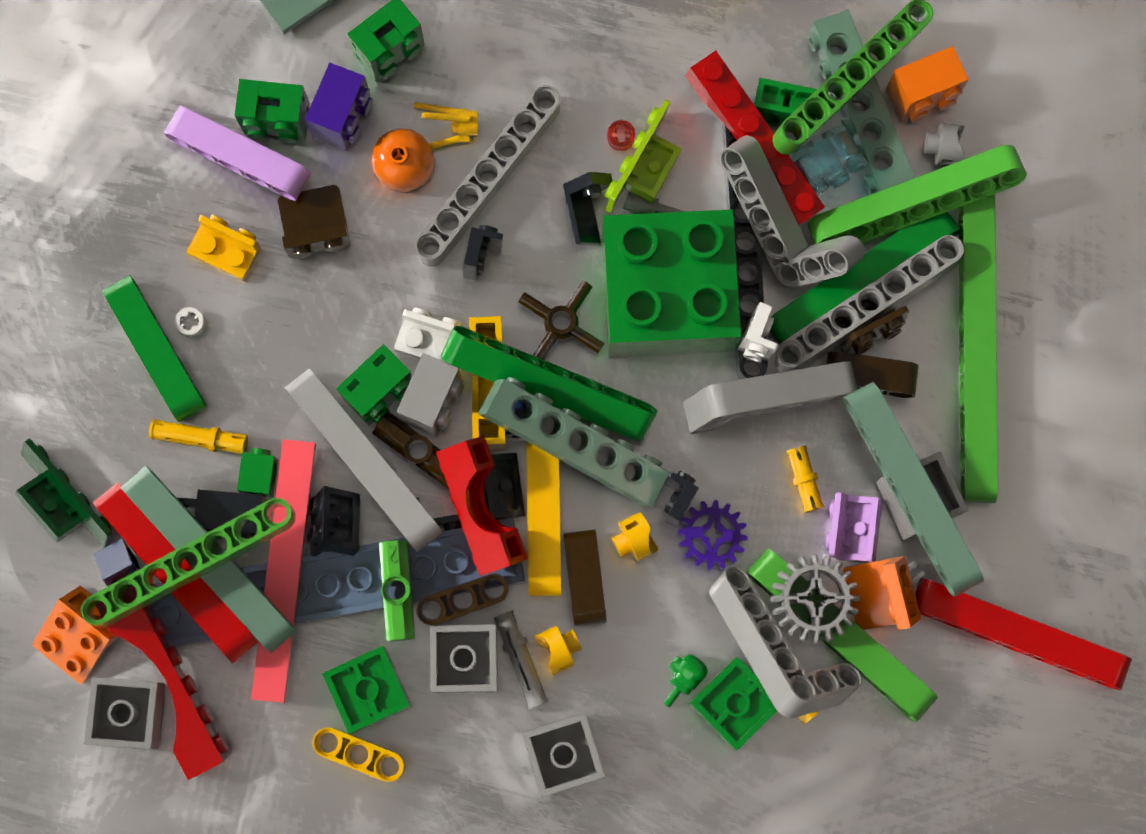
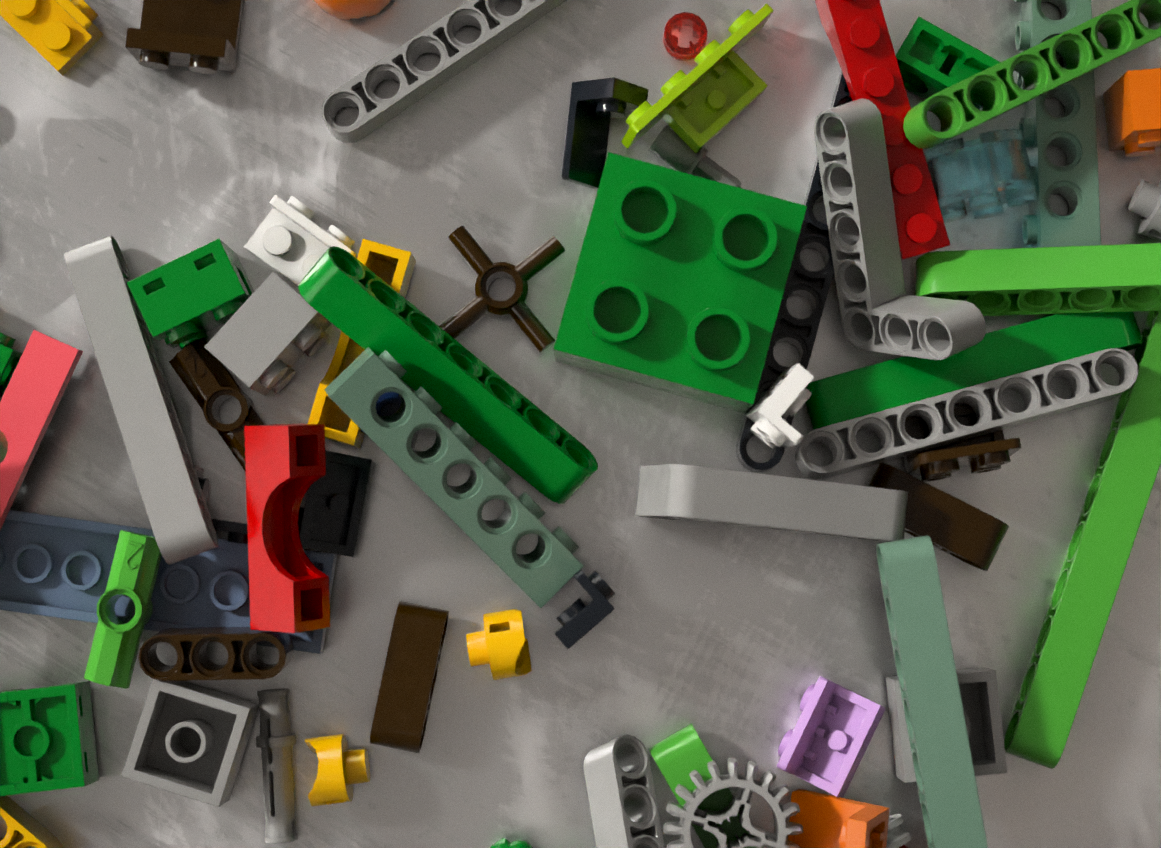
camera: 25 degrees right, 5 degrees up
black bracket [307,486,360,557] -> none
black bracket [463,225,503,281] -> none
yellow beam [526,441,561,596] -> none
dark purple gear [677,500,748,571] -> none
yellow pin [787,445,824,513] -> none

